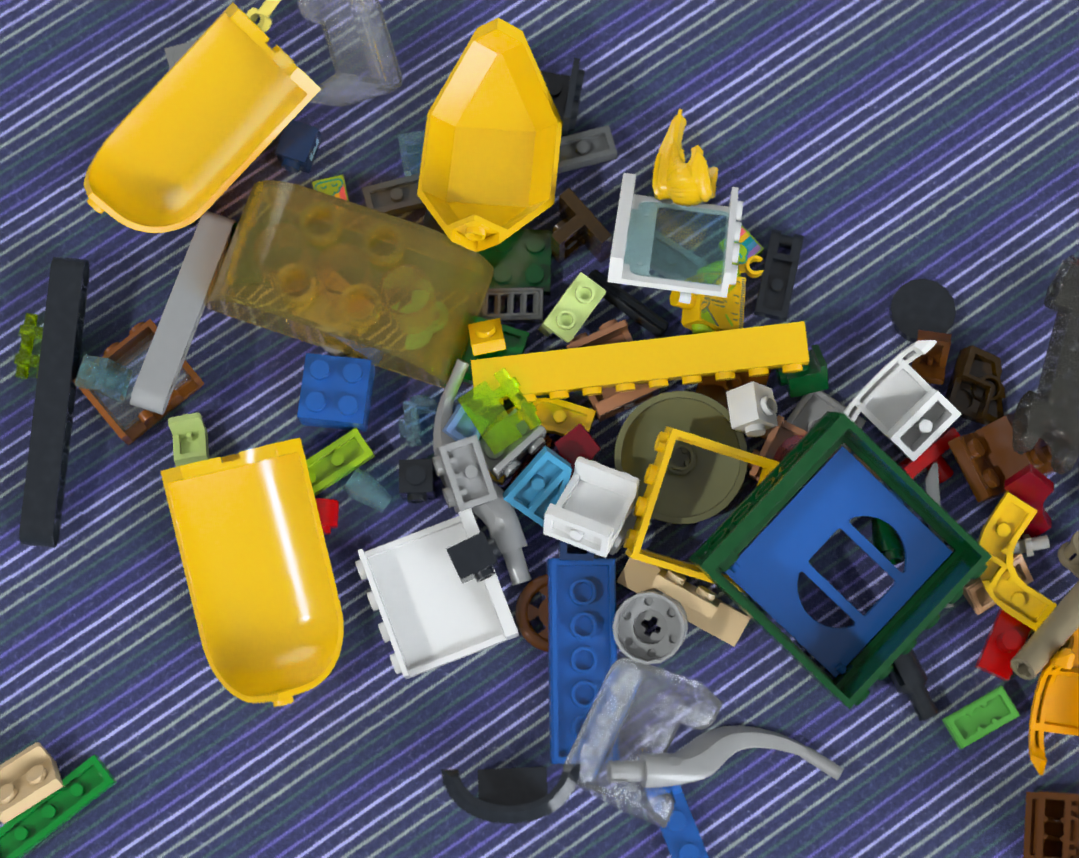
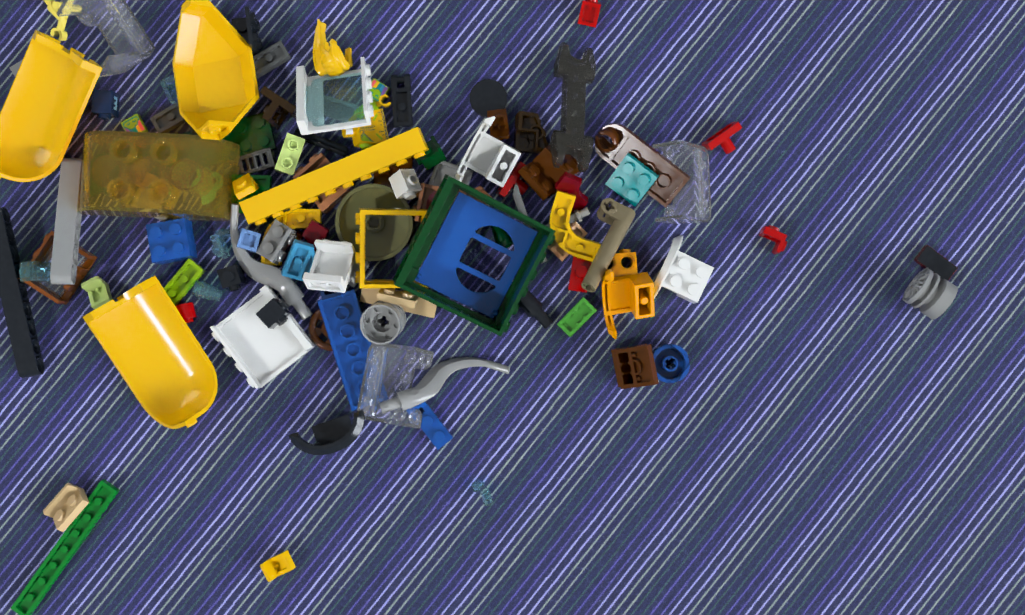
camera: 20 degrees left, 10 degrees up
light grey bracket [432,435,498,513] -> none
clear neon green plate [457,368,542,455] -> none

